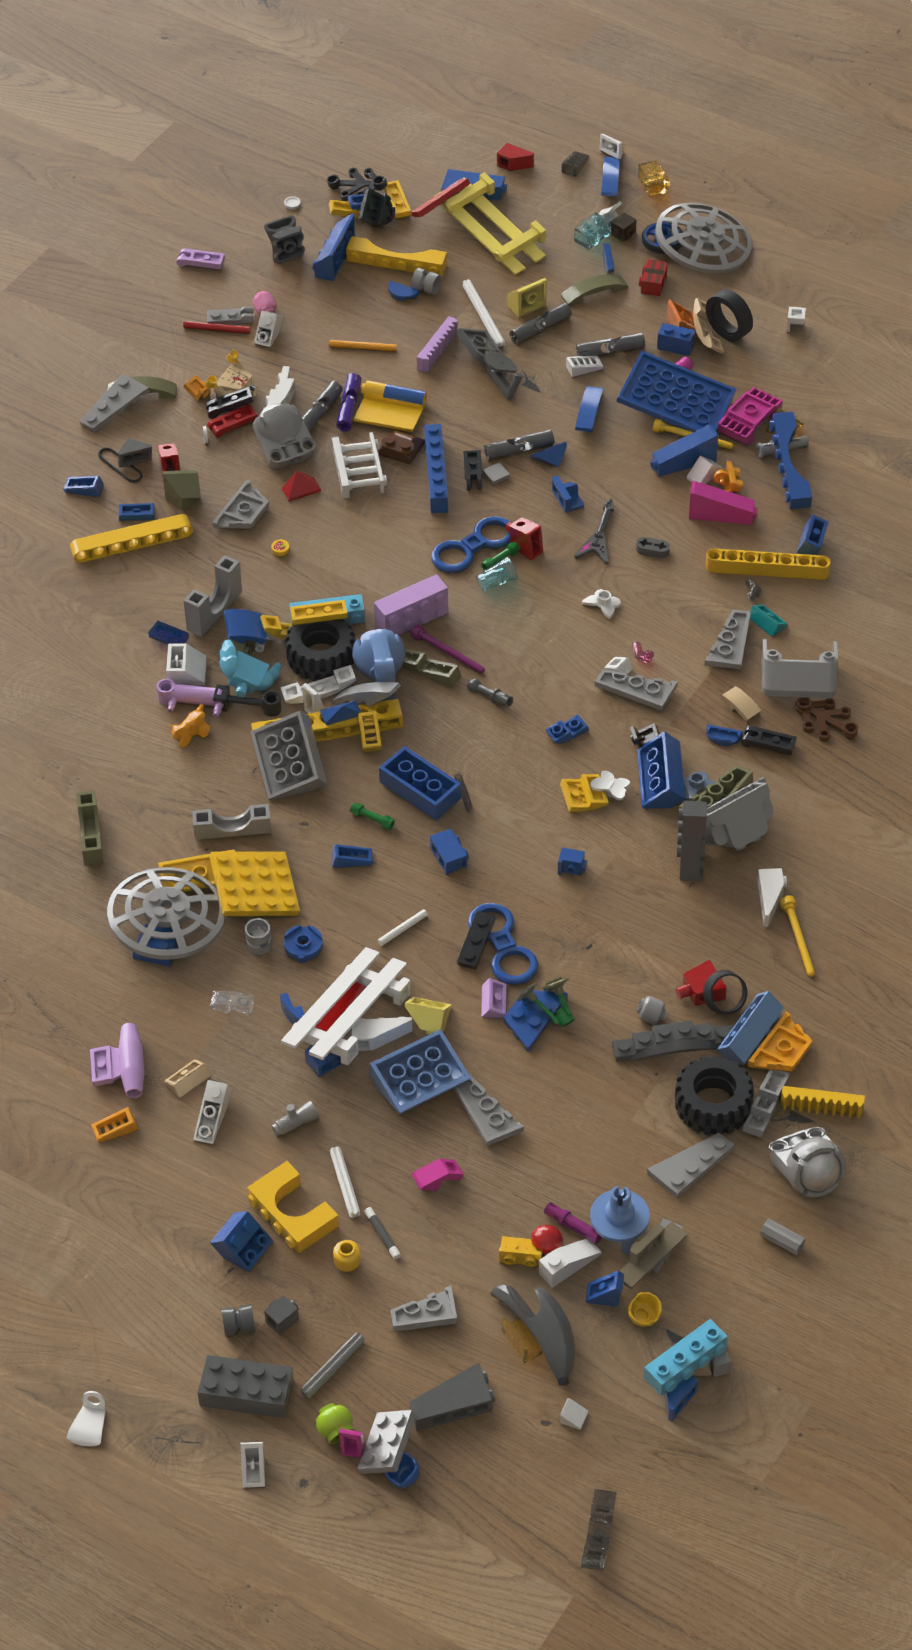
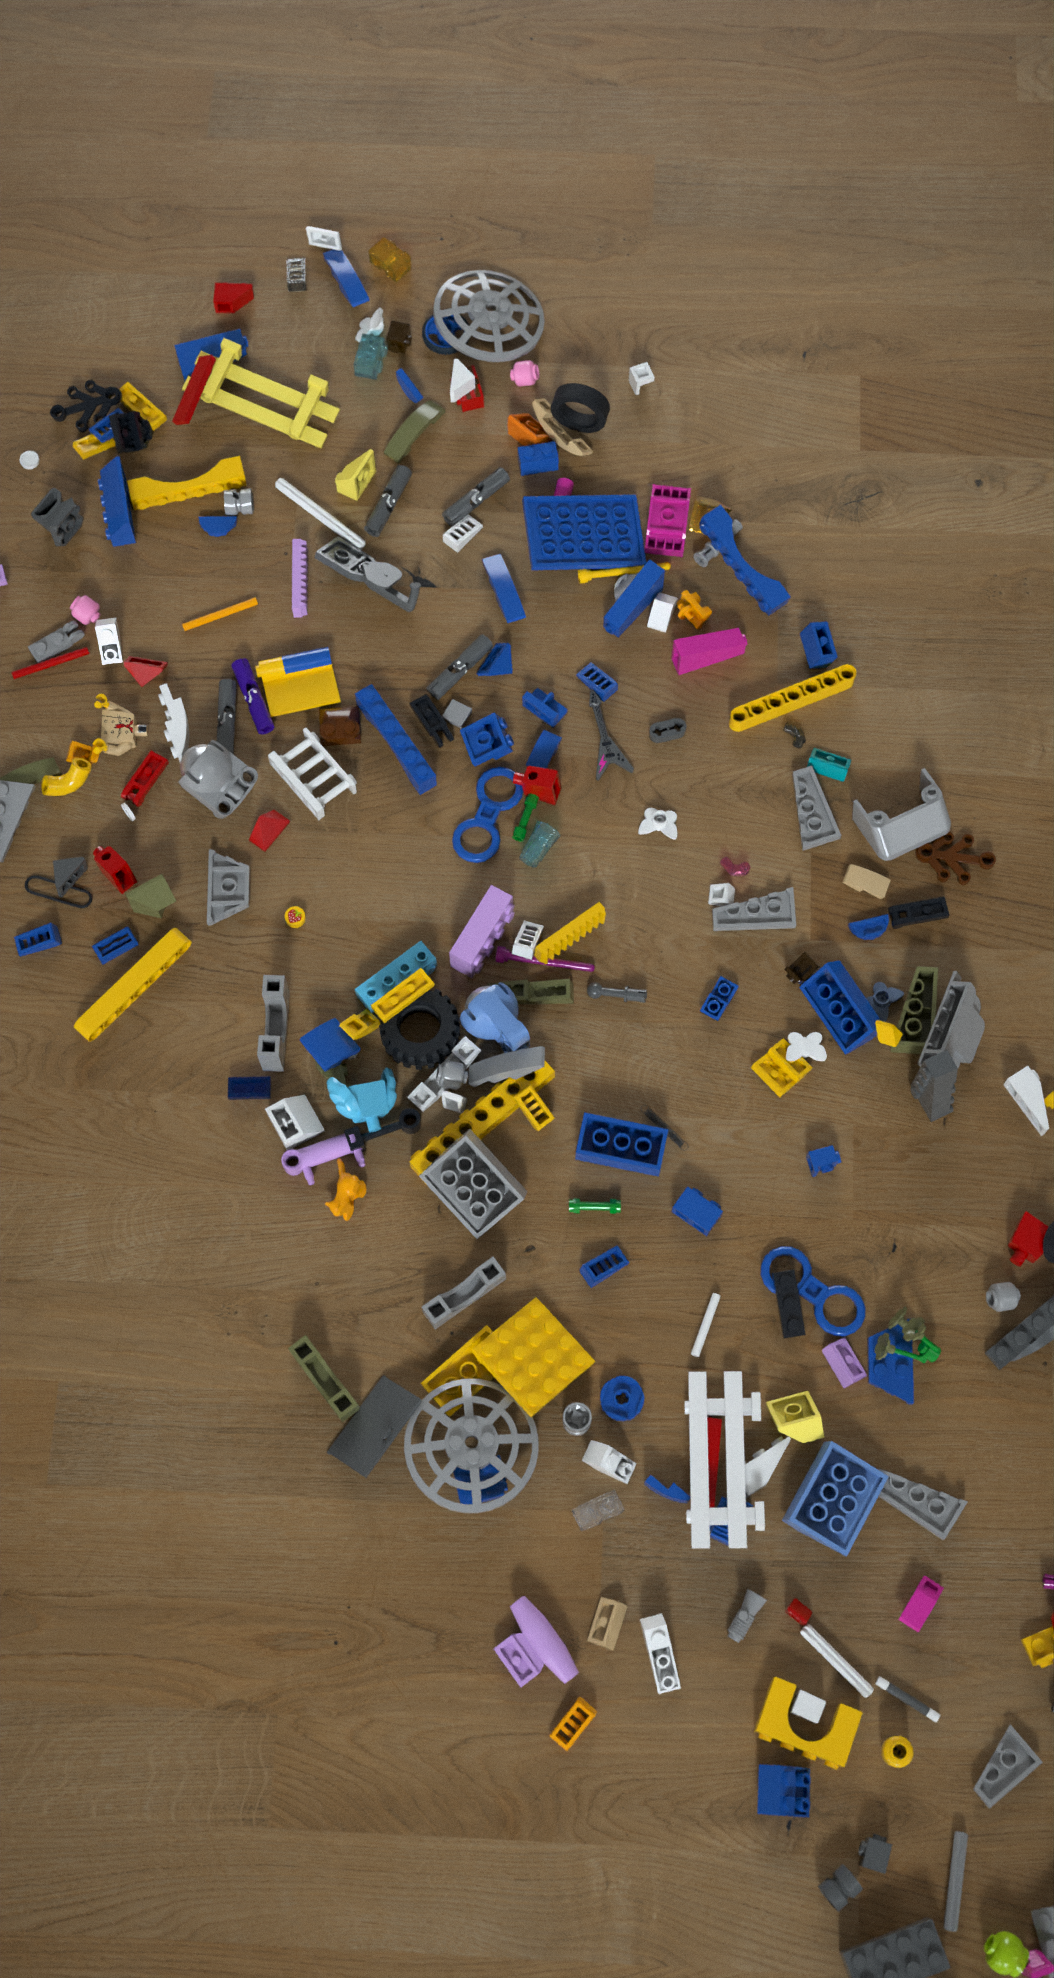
camera: 30 degrees left, 20 degrees up
black plate [205,387,254,419] -> none
blue slope [320,700,361,726] -> none
none -> yellow cylinder [41,758,92,796]
none -> red slope [124,656,168,687]
none -> dark grey container [327,1375,422,1478]
none -> light grey head [436,1060,468,1090]
none -> white slope [450,359,475,402]
none -> blue plate [460,712,514,767]
none -> bright pink head [510,360,539,387]
none -> white slope [512,921,544,960]
none -> blue slope [526,730,562,769]
none -> yellow gear [534,902,606,964]
none -> blue slope [576,663,618,702]
none -> white slope [582,1440,636,1484]
none -> red slope [785,1598,812,1626]
none -> white panel [789,1690,826,1723]
none -> yellow slope [875,1020,903,1047]

